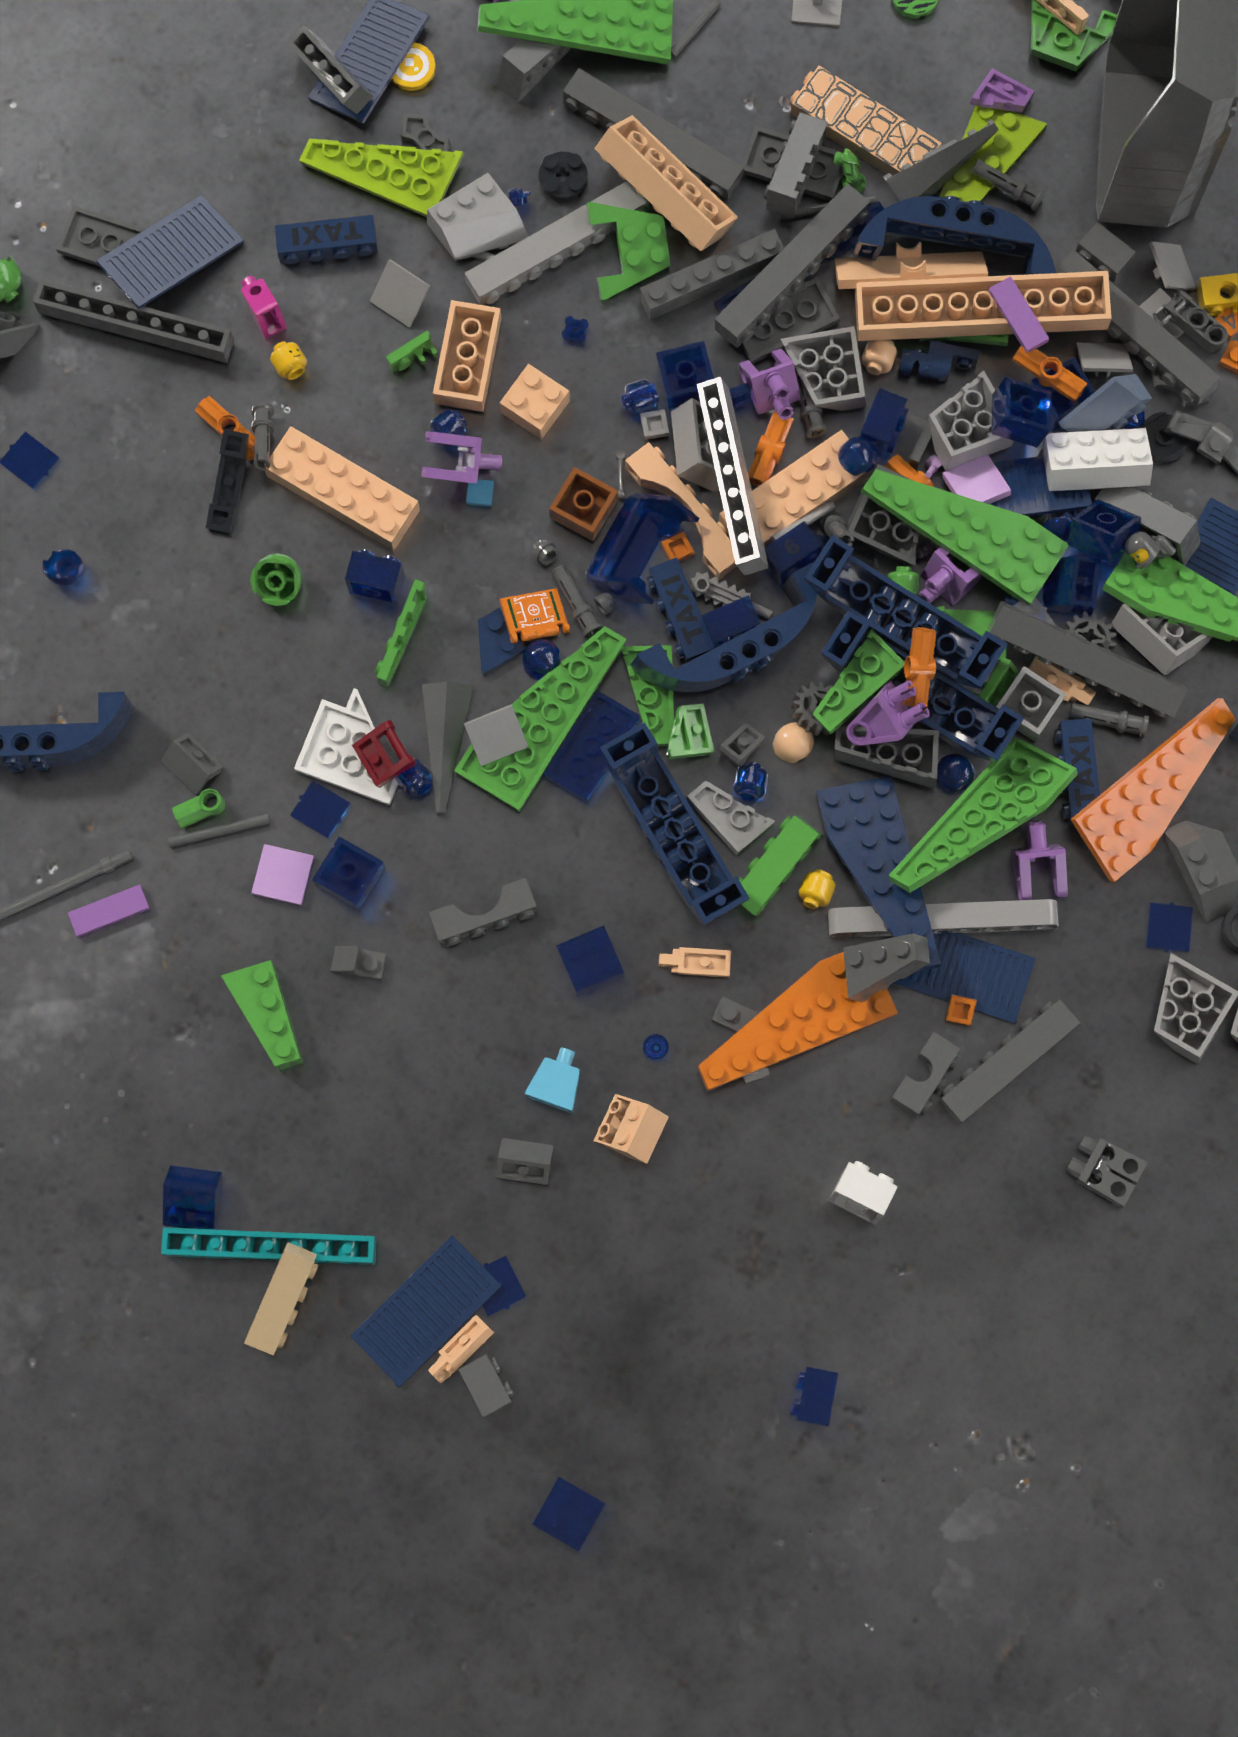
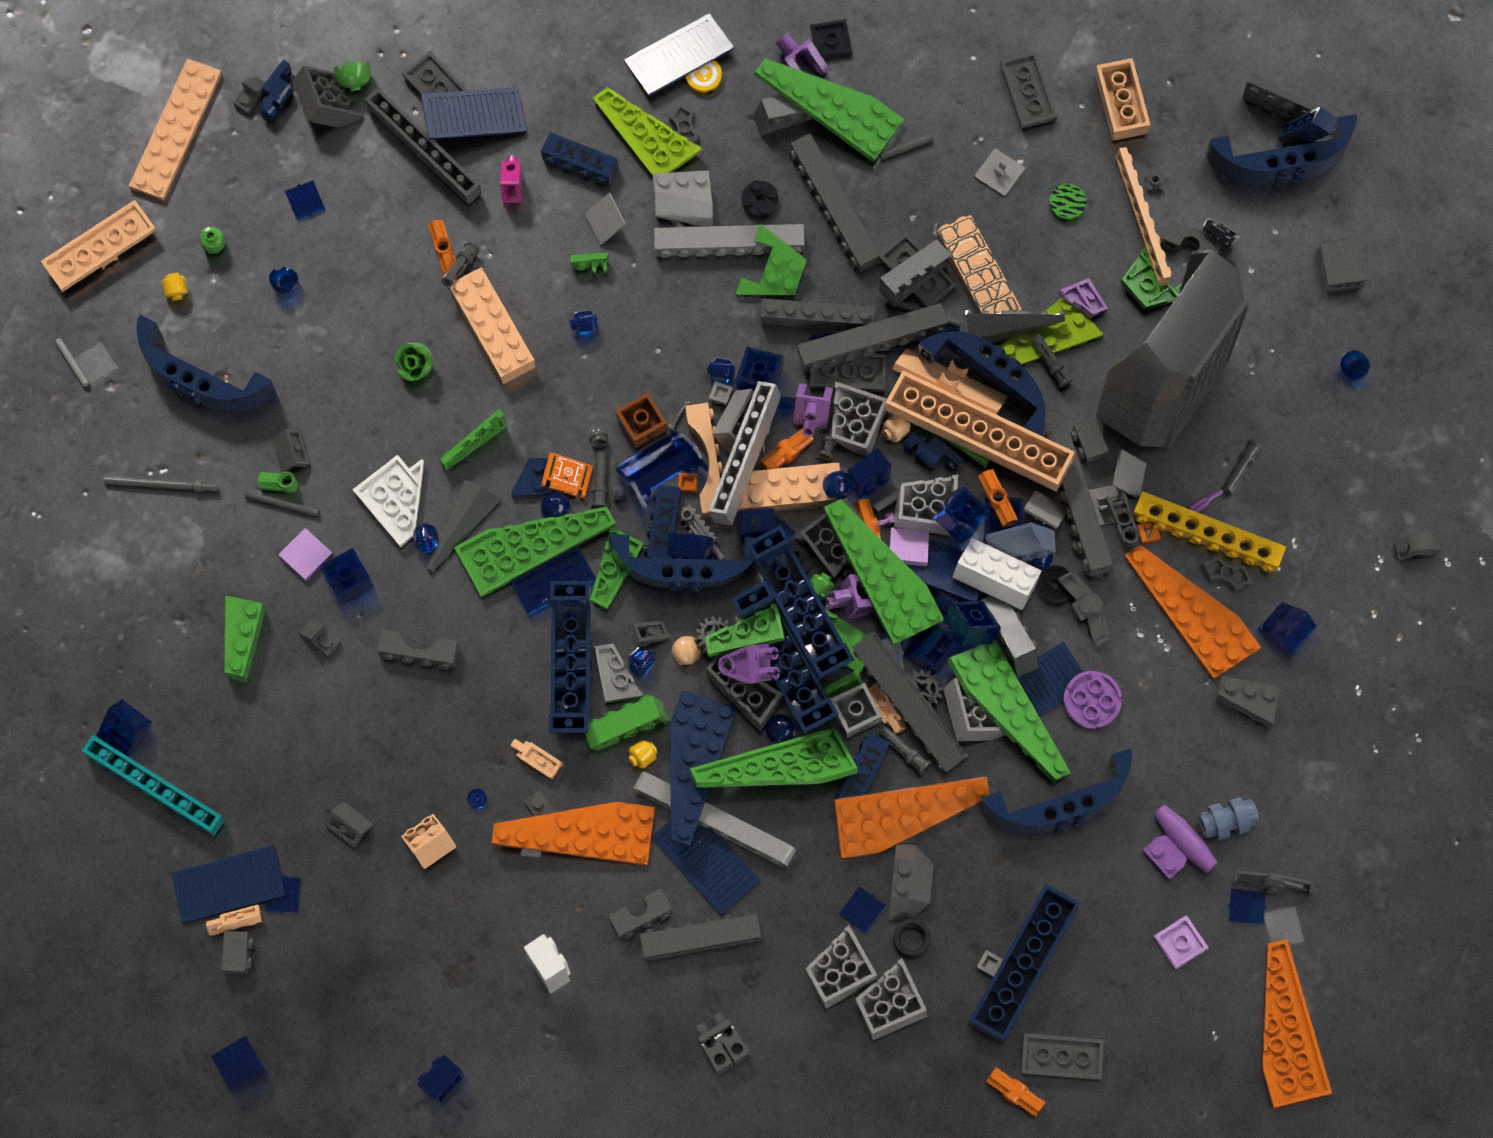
camera: 30 degrees right, 5 degrees down
medium lavender tile [68,884,150,938] -> none
black slope [205,429,249,533] -> none
tan brick [244,1242,318,1356] -> none
yellow head [270,341,307,380] -> none
dark grey brick [287,25,373,114] -> none
clear blue piece [290,780,351,838] -> none
clear blue brick [345,550,405,605] -> none
dark red plate [352,720,416,788] -> none
medium lavender piece [421,431,502,484] -> none
light nougat brick [433,300,502,412] -> none
light grey piece [464,704,528,766] -> none
dark azure tile [466,479,494,507] -> none
light nougat brick [500,364,570,440] -> none
clear blue plate [506,187,531,207] -> none
medium azure torso [525,1047,580,1114] -> none
clear blue brick [556,925,624,997] -> none
clear blue plate [562,316,589,342] -> none
light nougat brick [594,115,738,251] -> none
bright green wing [666,704,714,759] -> none
light grey bar [770,500,835,545] -> none
dark grey pin [820,511,854,546] -> none
bright green arm [833,148,866,195] -> none
dark grey wedge [843,934,930,1002] -> none
orange piece [904,627,937,707] -> none
orange tile [945,994,977,1026] -> none
medium lavender tile [988,276,1049,354] -> none
medium lavender piece [1011,821,1068,900] -> none
dark grey piece [1125,532,1176,570] -> none

